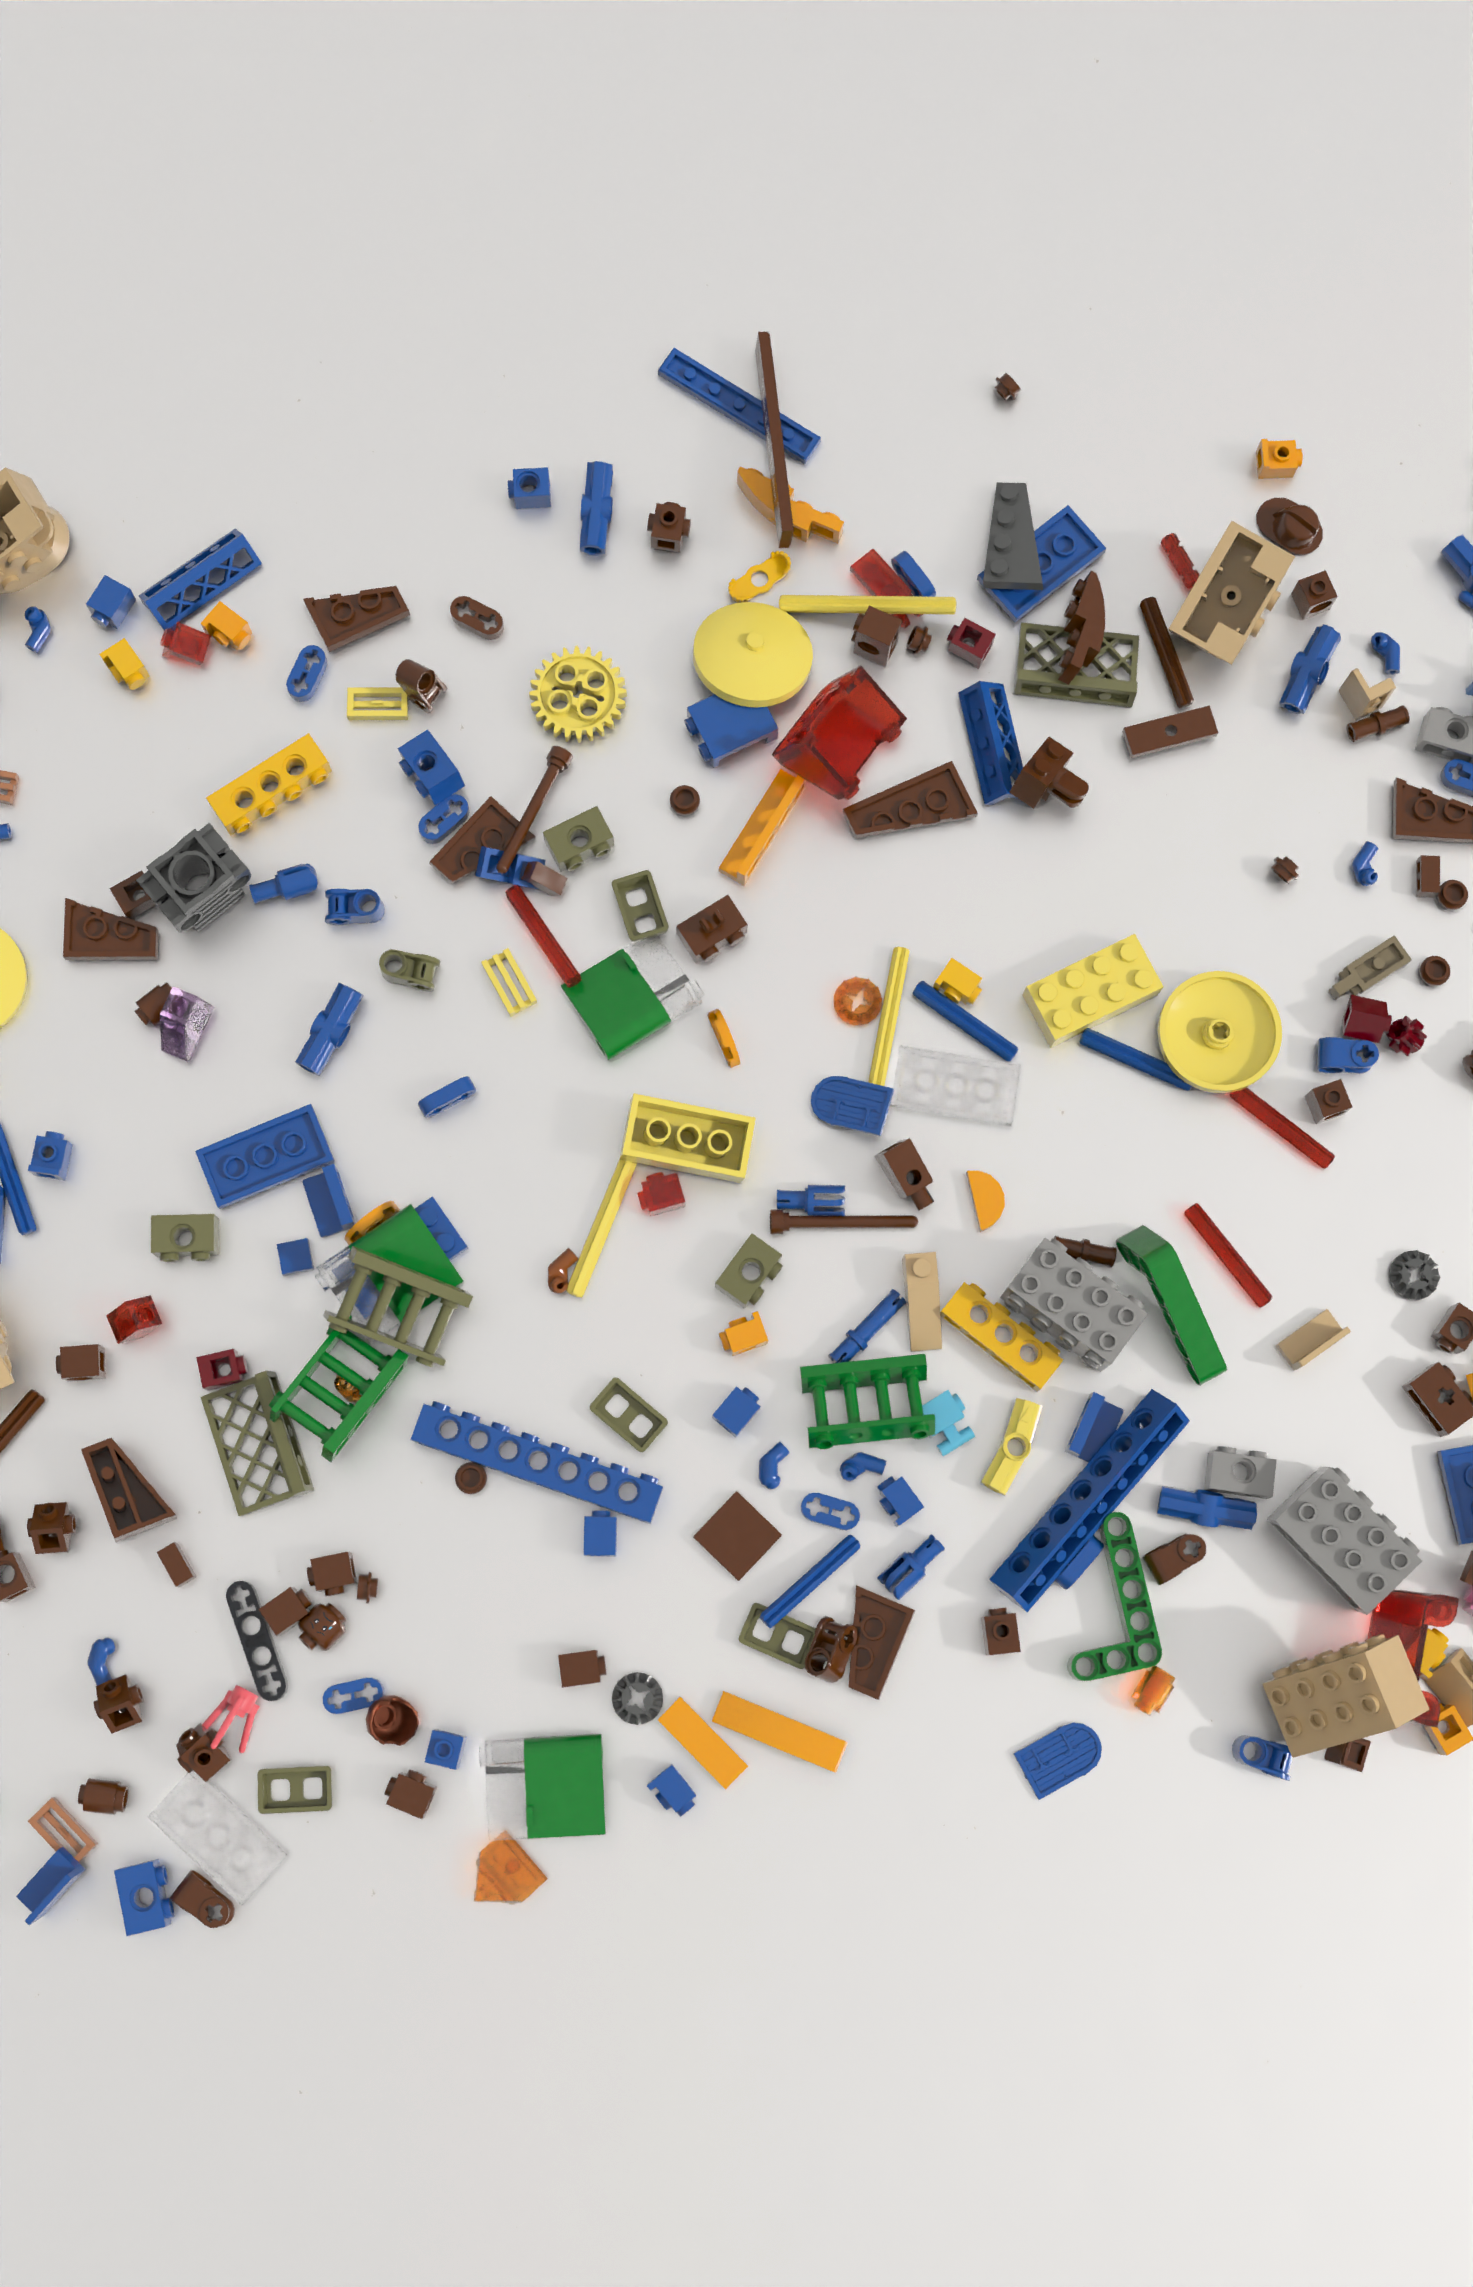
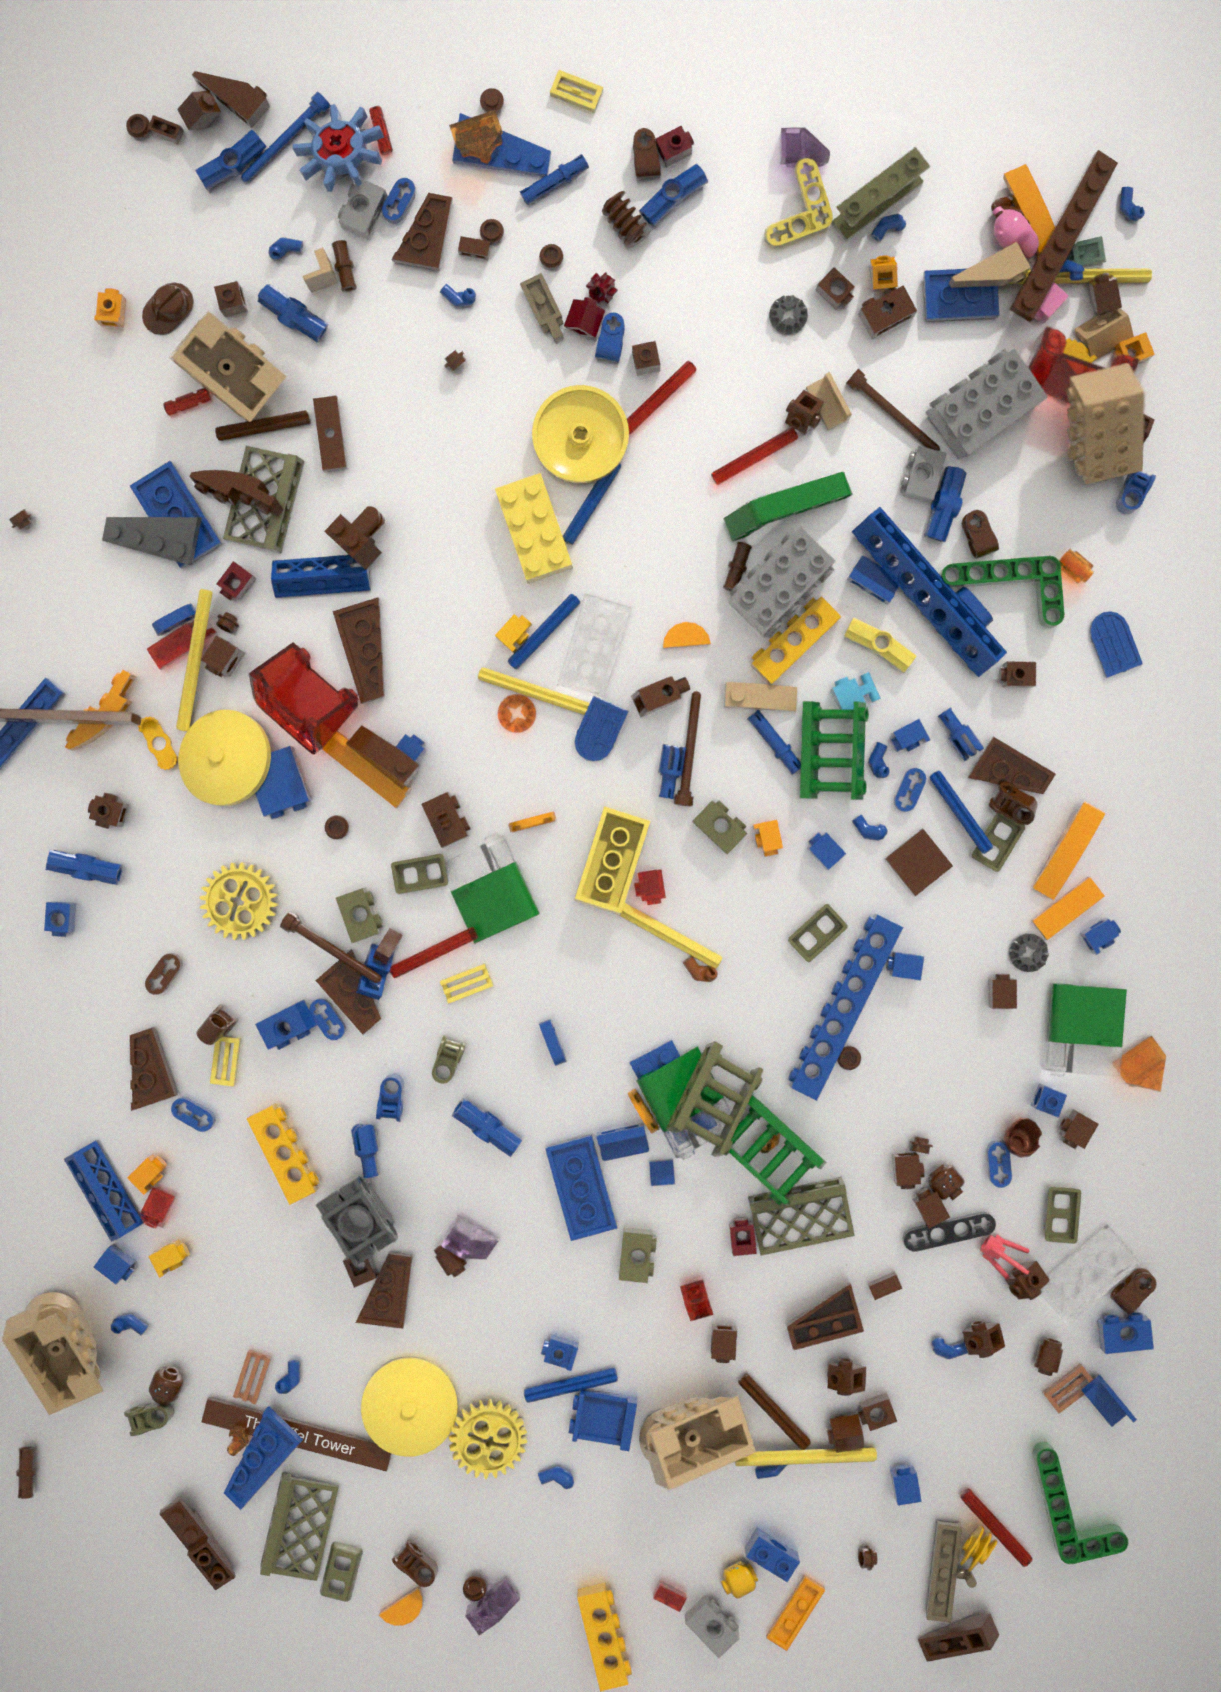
camera: 80 degrees left, 10 degrees up
none -> reddish brown slope [346,725,419,790]
none -> blue brick [396,734,426,763]
none -> reddish brown brick [785,390,824,435]
none -> reddish brown piece [846,368,940,451]

